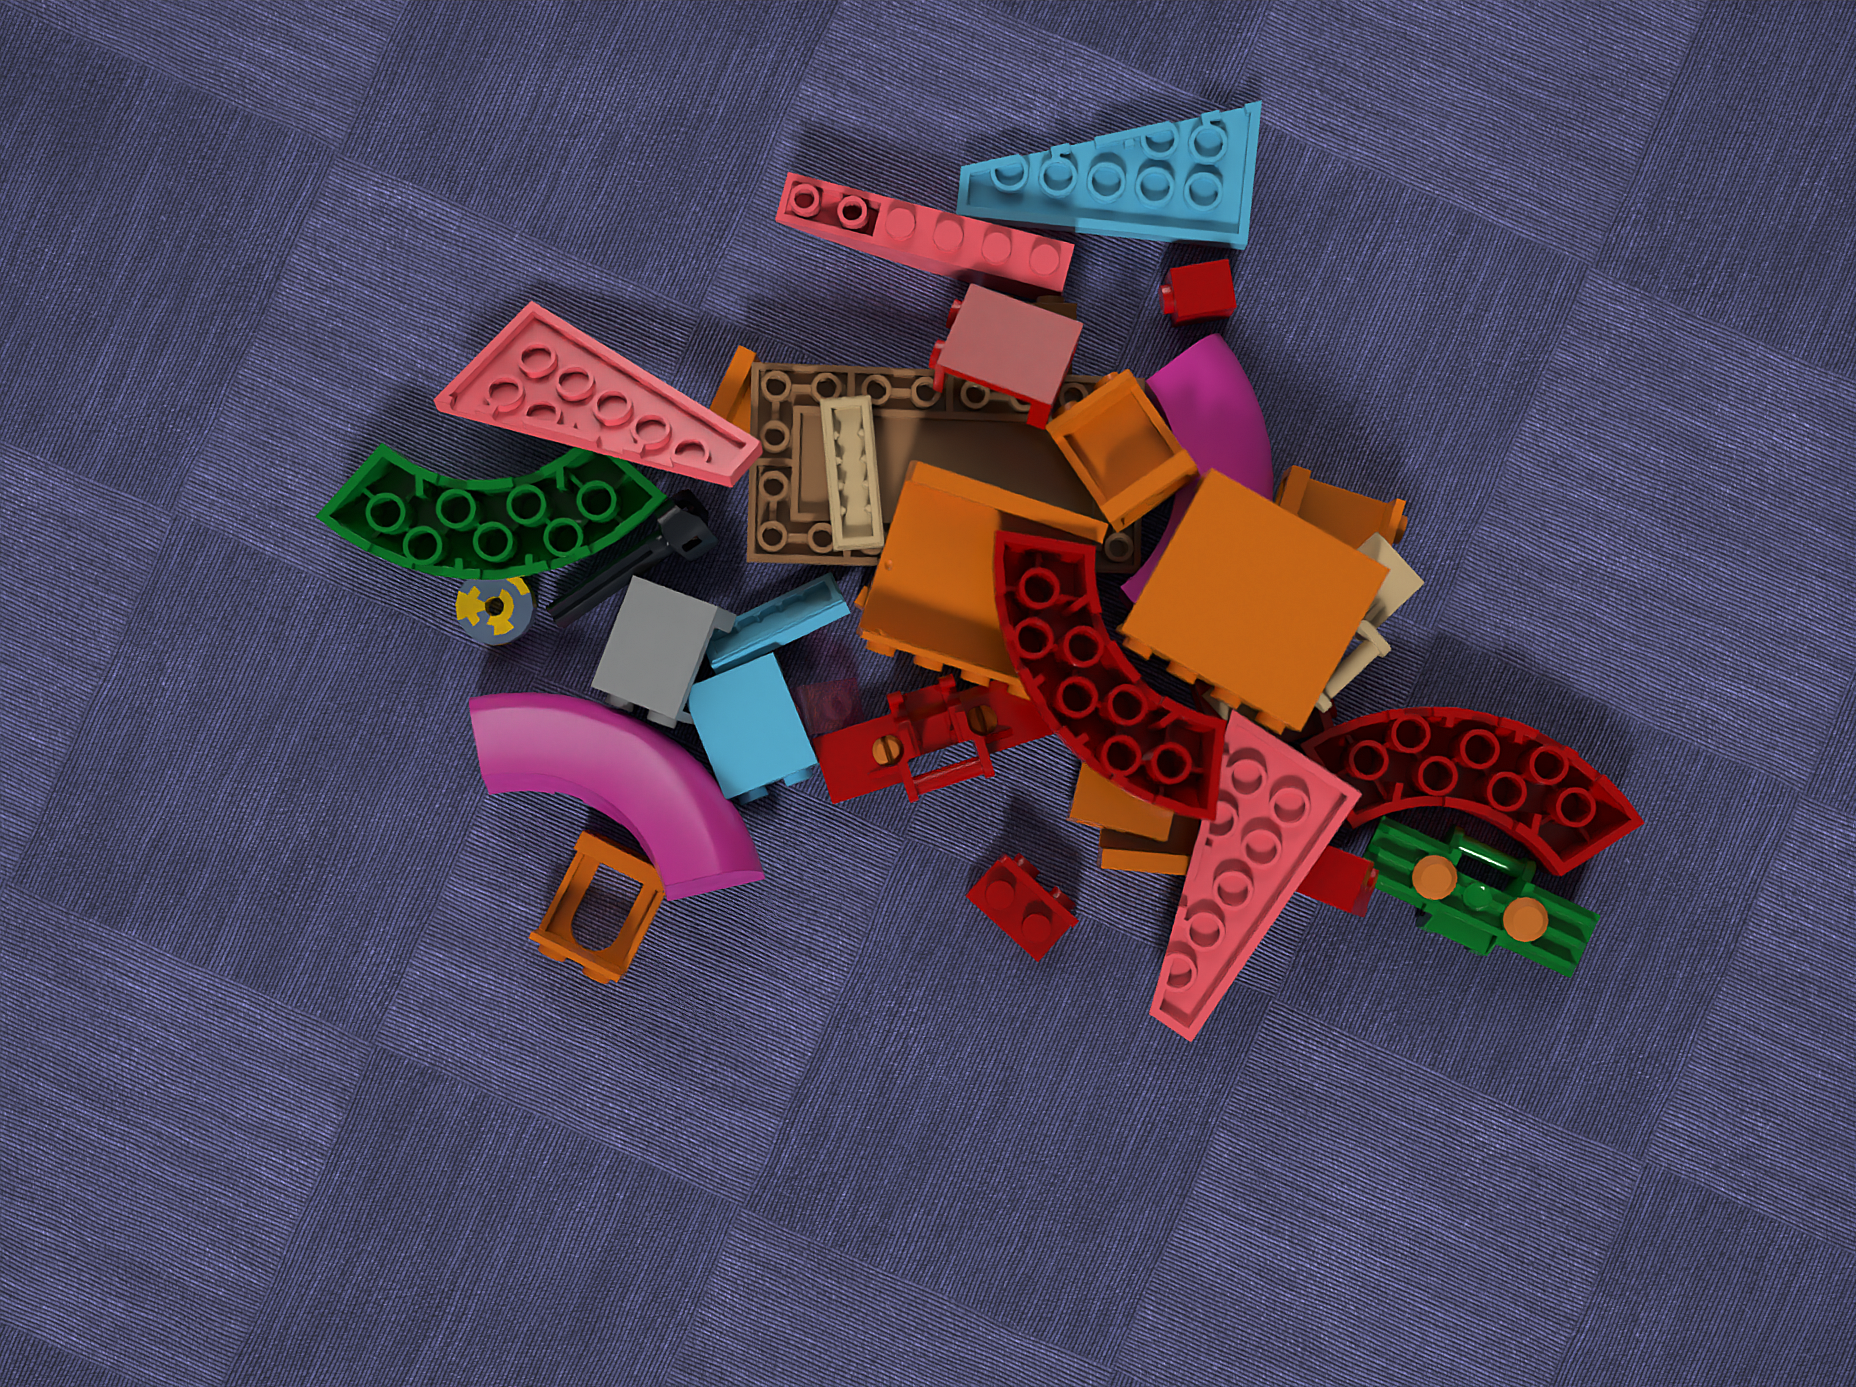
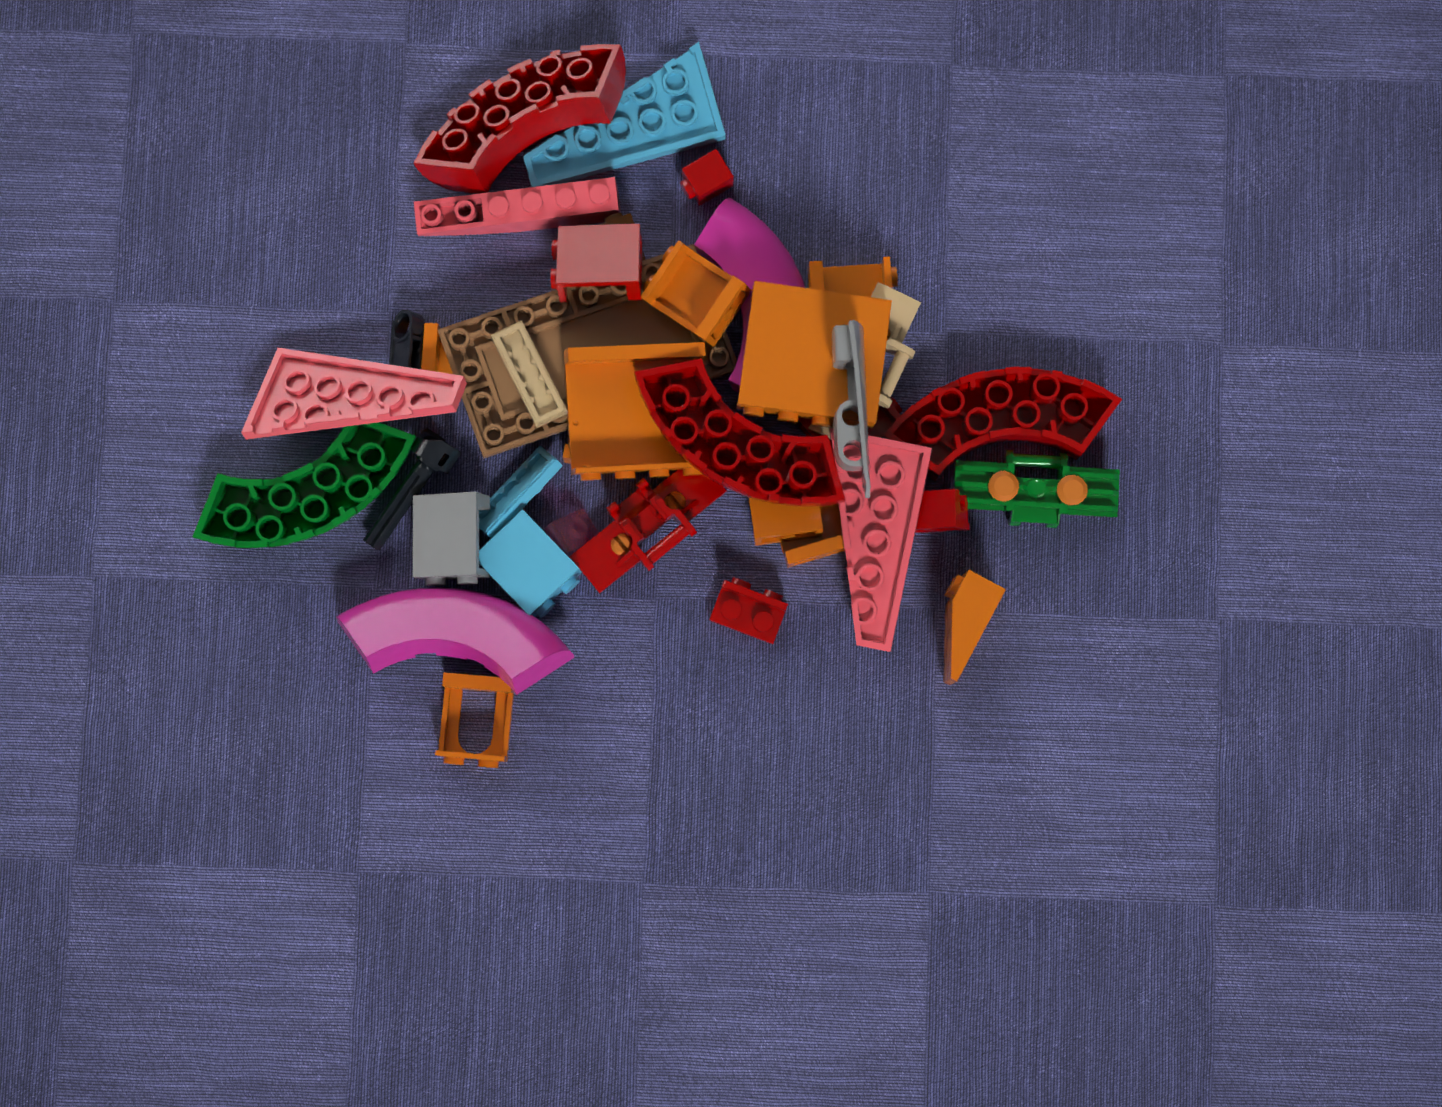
camera: 25 degrees left, 5 degrees down
piece [455,577,537,646] -> none
none -> black piece [389,310,425,369]
none -> red brick [413,44,626,194]
none -> light grey panel [832,320,870,498]
none -> orange slope [943,570,1006,685]

